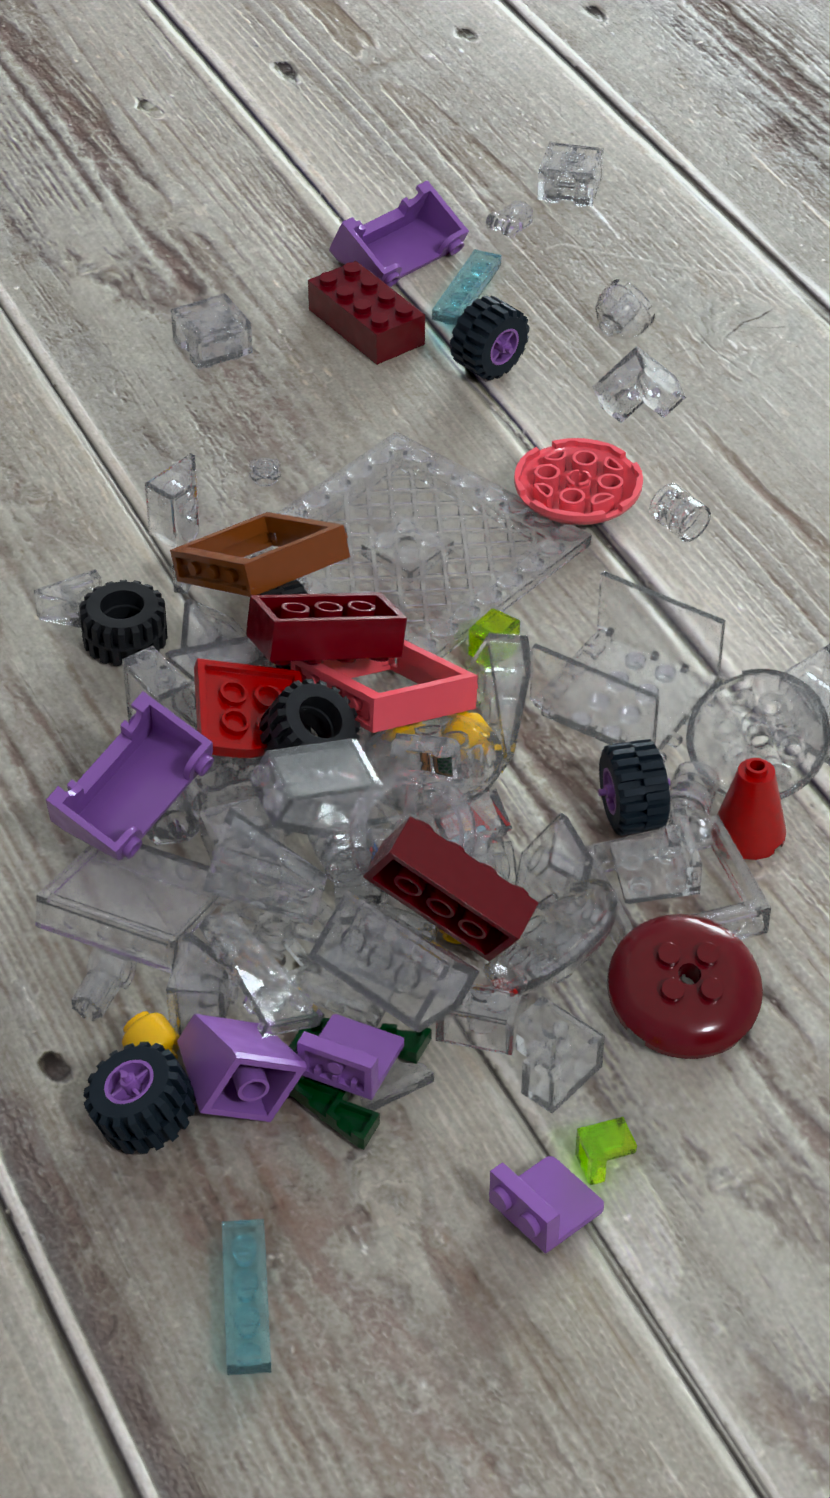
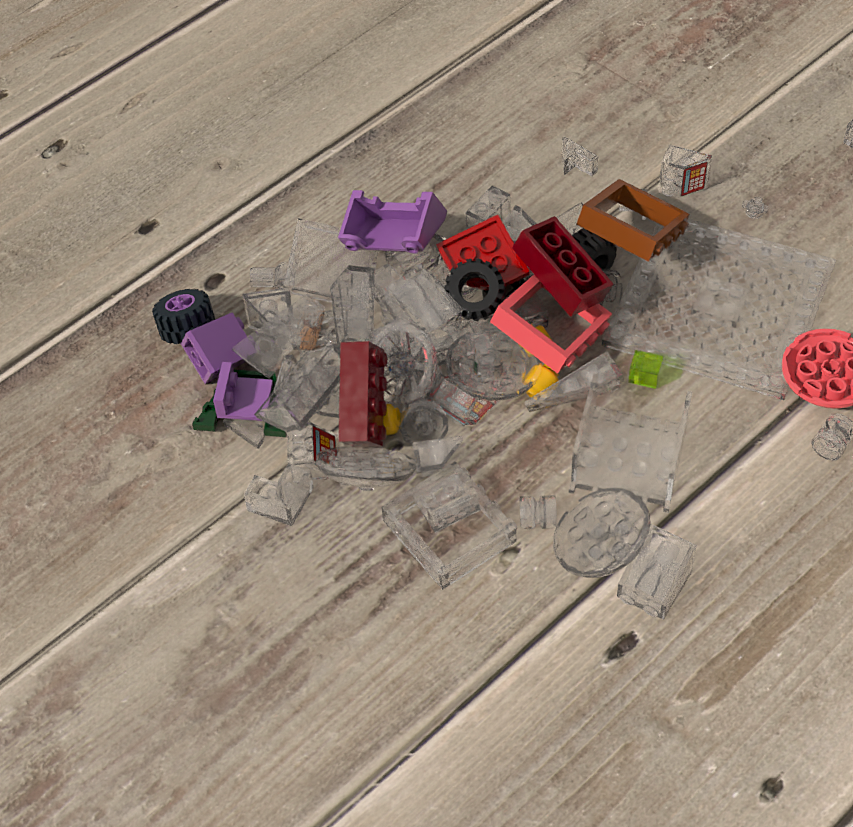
camera: 75 degrees right, 10 degrees up
black tyre [80,580,168,666] -> none
yellow head [122,1011,180,1059] -> none
clear light blue plate [222,1219,272,1375] -> none
medium lavender bracket [489,1156,604,1254] -> none
clear neon green panel [575,1117,637,1185] -> none
black wheel [598,739,671,836] -> none
dark red brick [607,914,763,1059] -> none
red cone [713,758,786,860] -> none

